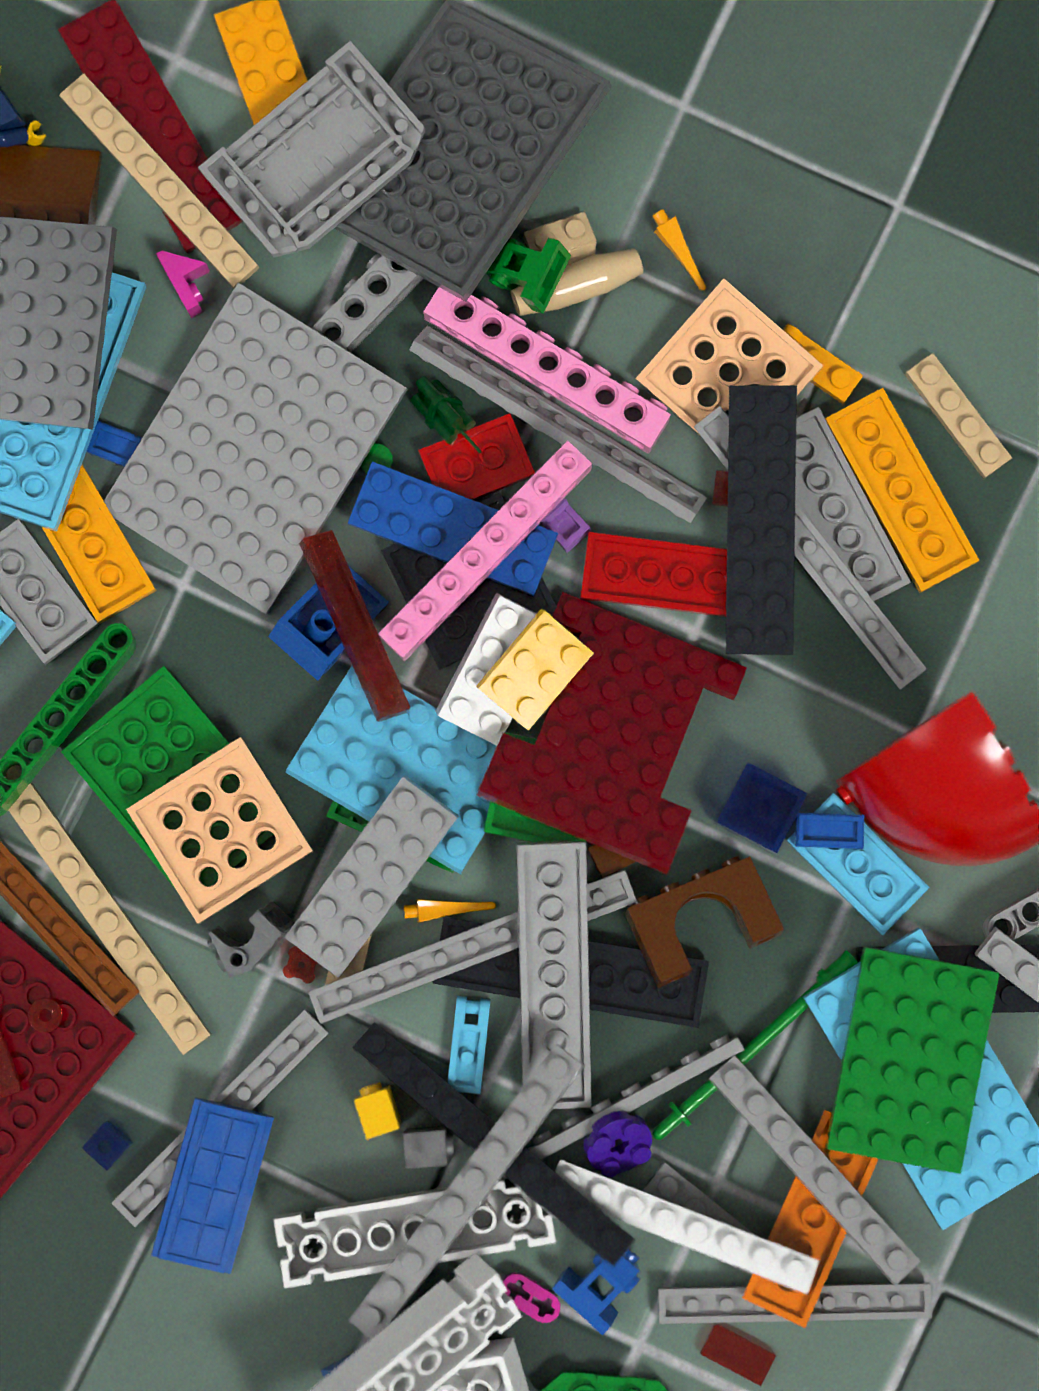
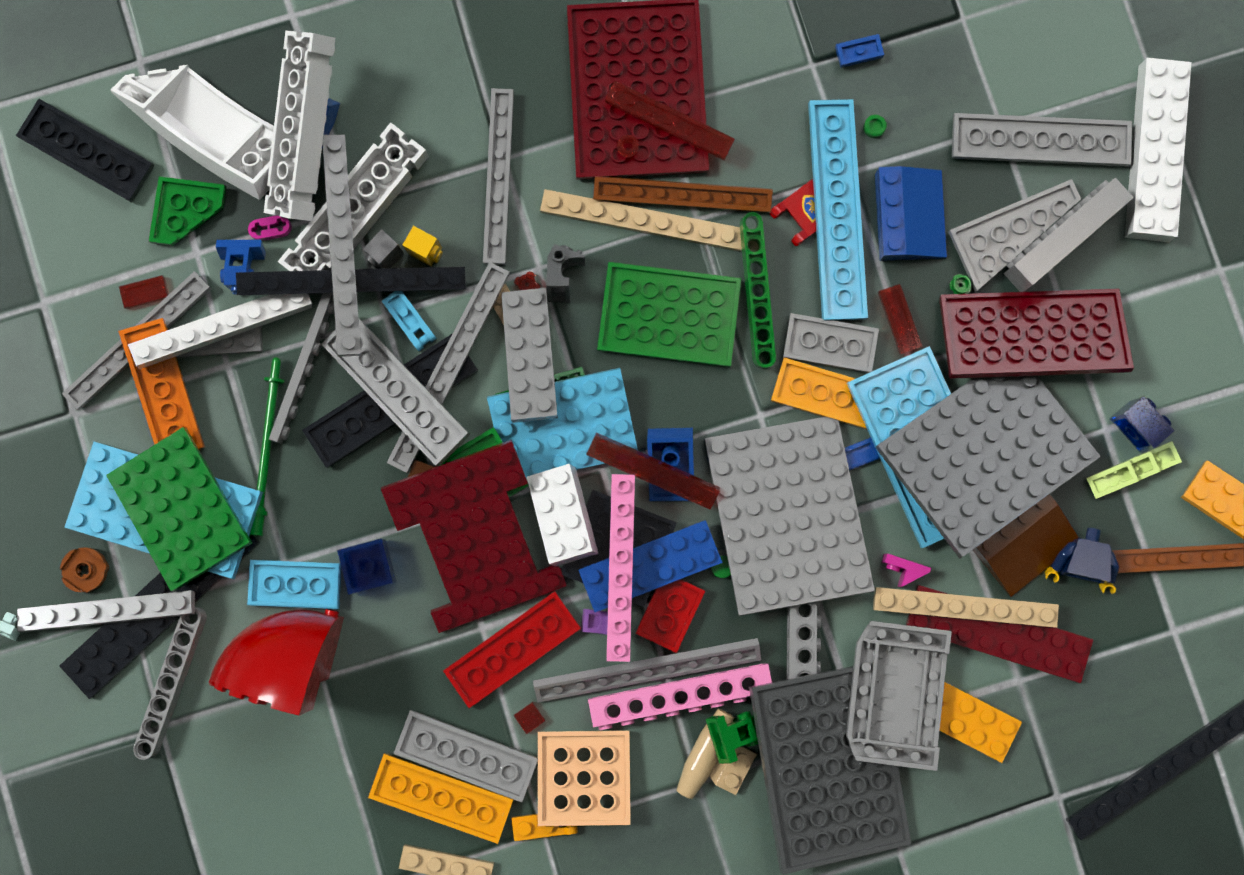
camera: 140 degrees right, 0 degrees up
clear blue plate [82,1120,133,1171] -> none
light nougat piece [126,737,313,924] -> none
blue piece [151,1098,274,1274] -> none
light orange piece [404,899,496,923] -> none
dark green piece [411,376,482,453] -> none
yellow plate [476,608,593,730] -> none
dark purple plate [583,1111,652,1178] -> none
reddish brown arch [625,856,784,988] -> none
light orange piece [653,209,706,291] -> none
light grey plate [694,406,927,689] -> none
light grey plate [708,1055,921,1285] -> none
black plate [726,385,797,655] -> none
blue tile [795,813,864,849] -> none

